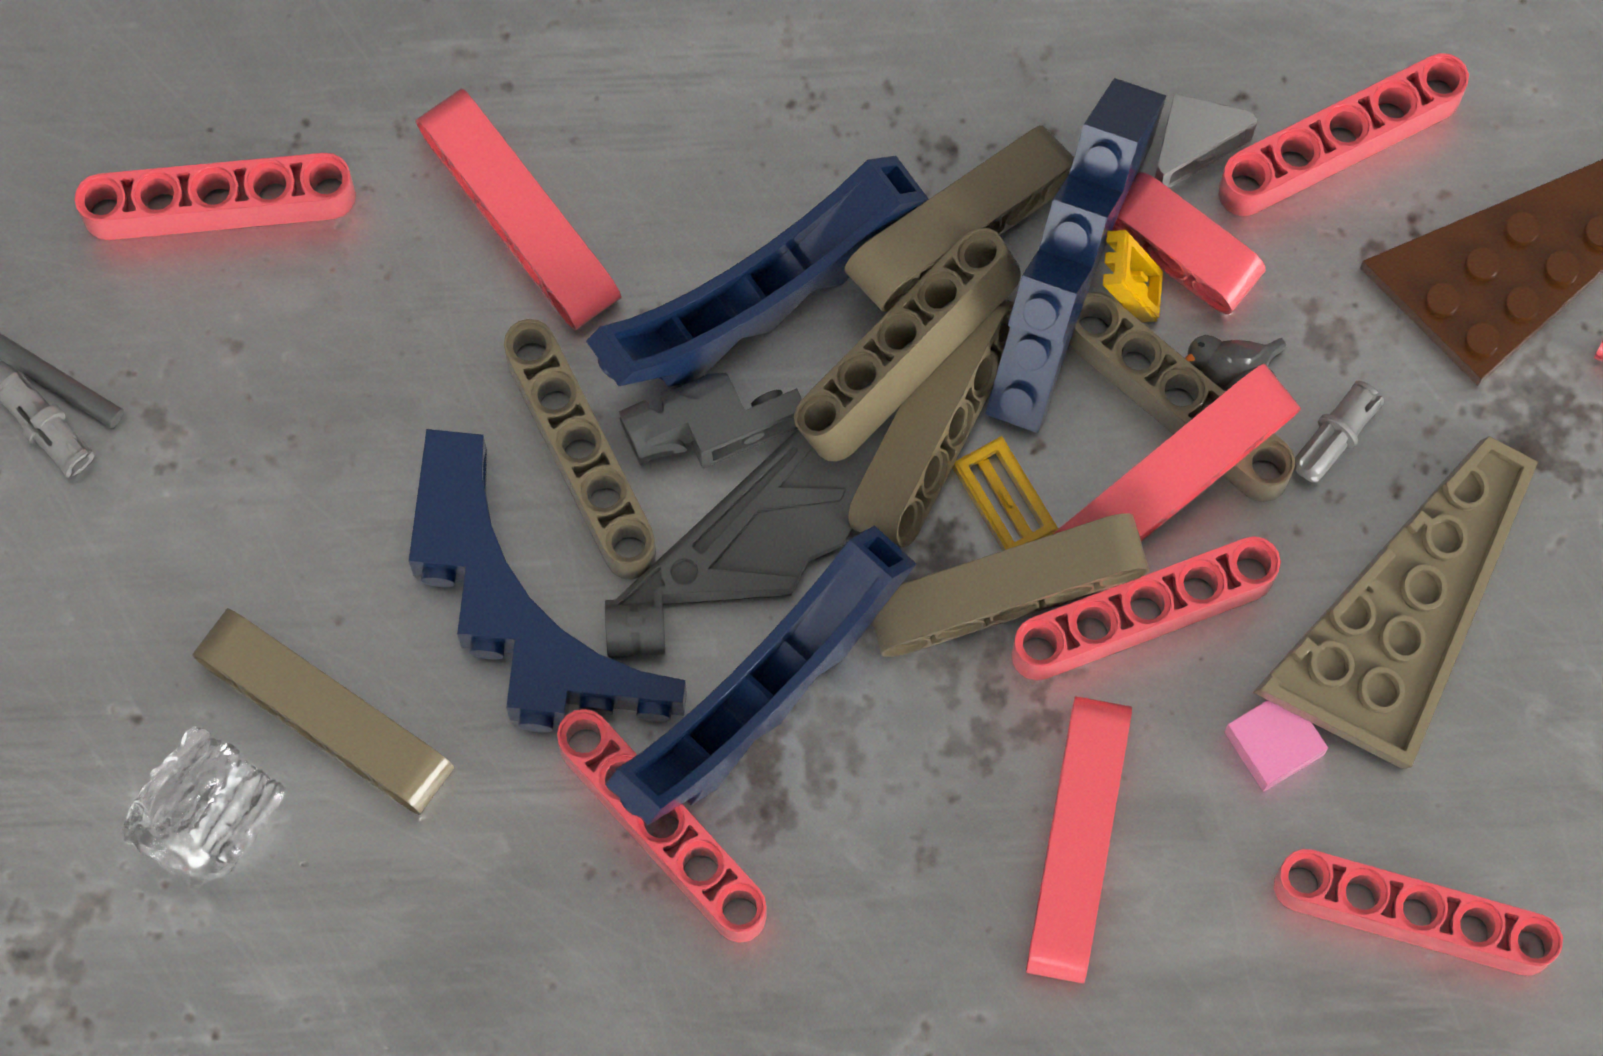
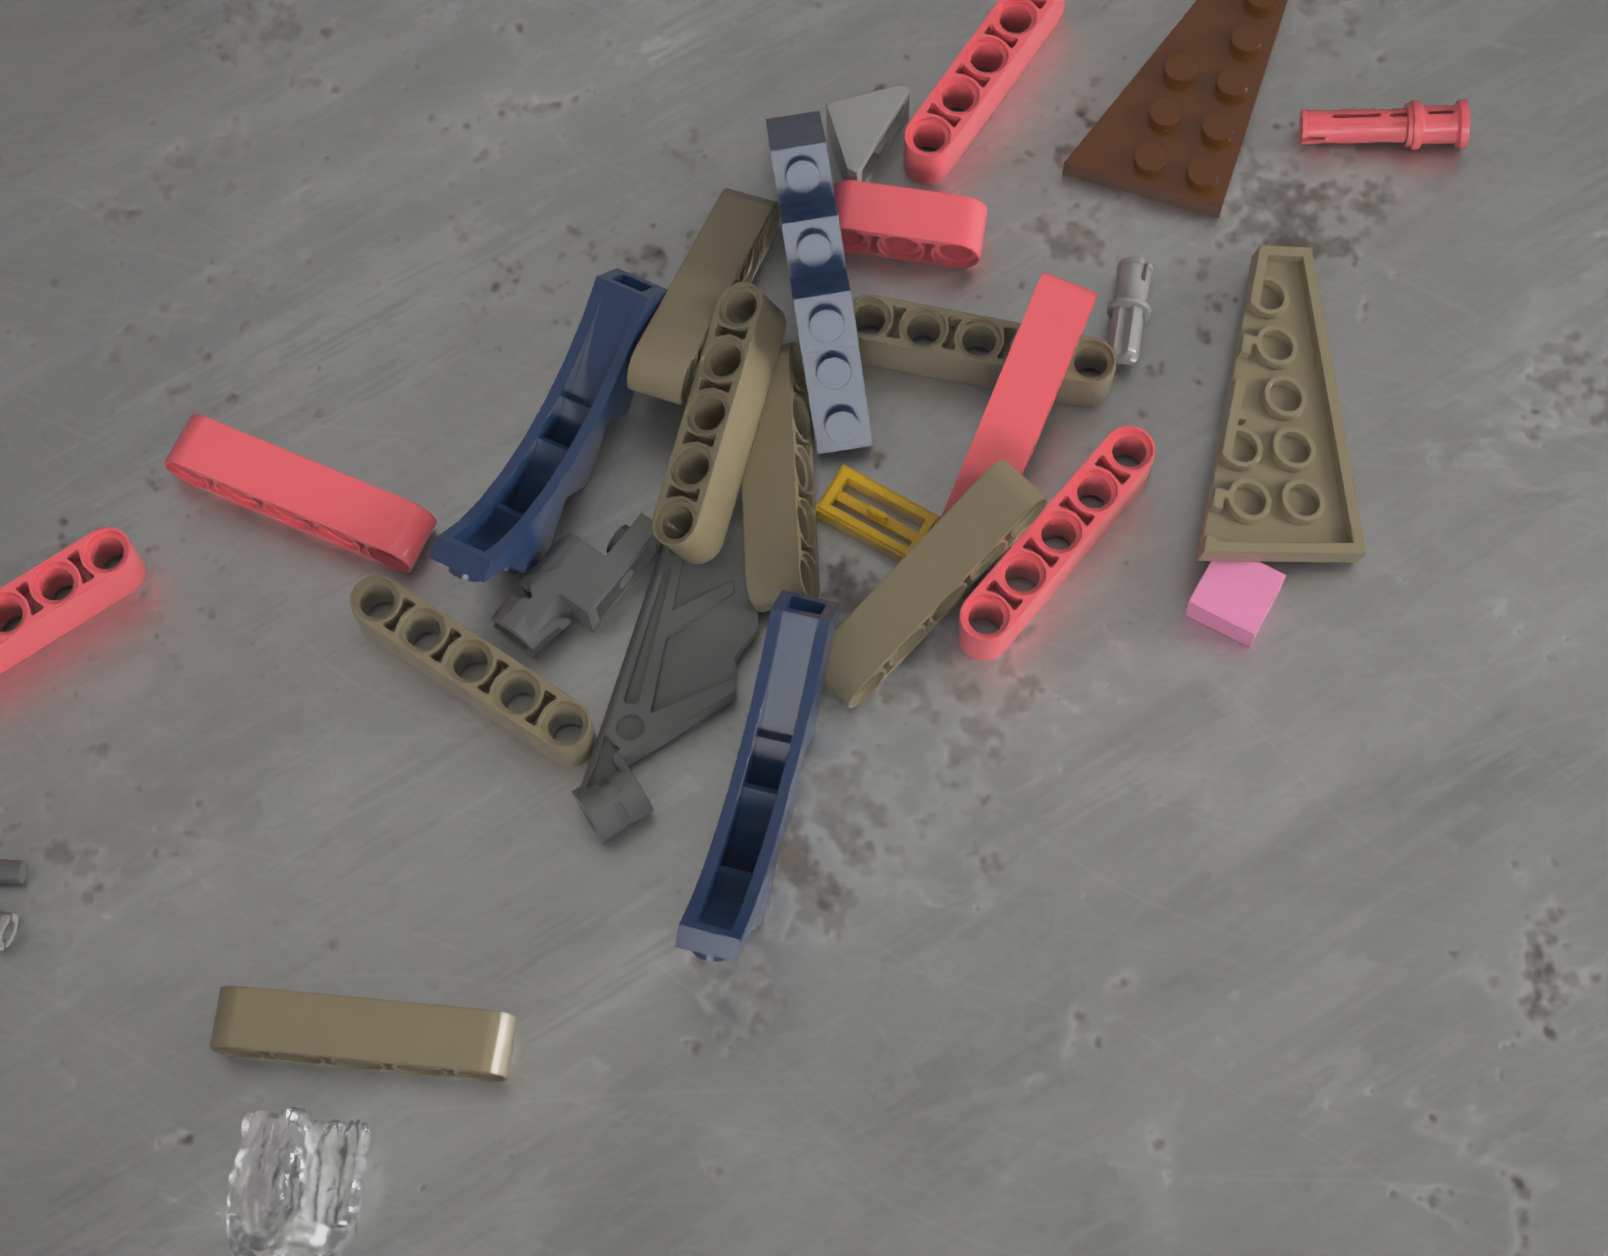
camera: 25 degrees left, 5 degrees down
dark blue arch [409,429,687,732] -> none
coral beam [557,709,766,943] -> none
coral beam [1026,696,1132,984] -> none
yellow tile [1103,230,1163,323] -> none
dark grey animal [1185,335,1287,391] -> none
coral beam [1274,849,1563,976] -> none

